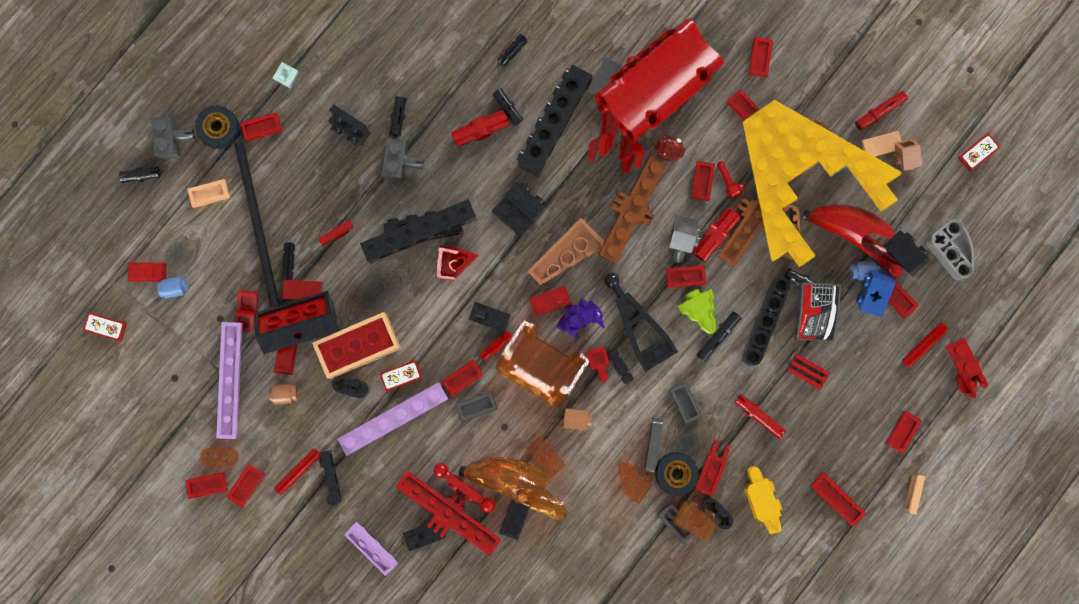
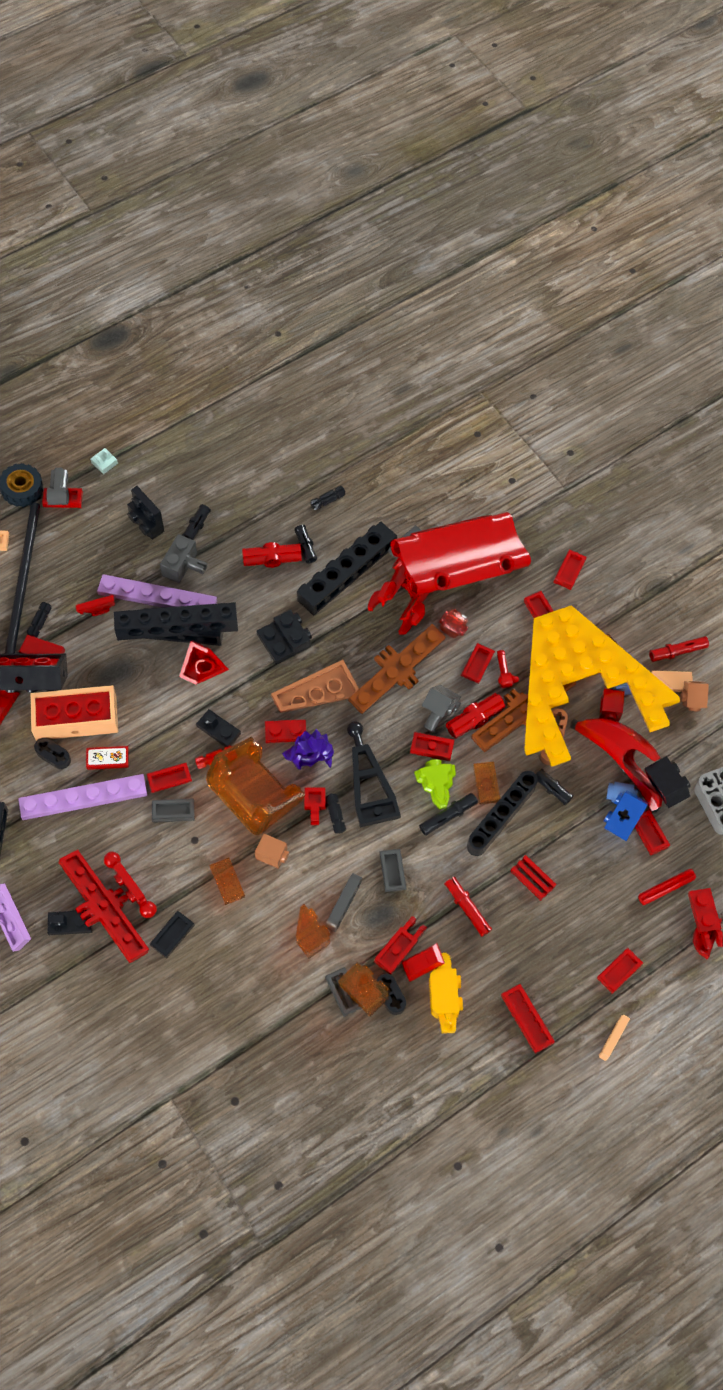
camera: 15 degrees right, 20 degrees down
clear orange piece [459,457,566,524] -> none
black wheel [654,452,699,496] -> none
slope [795,283,841,341] -> none
none -> dark grey piece [47,468,69,505]
none -> lavender plate [97,574,217,608]
none -> red tile [402,943,445,982]
none -> clear orange plate [473,761,500,805]
none -> red brick [599,688,625,722]

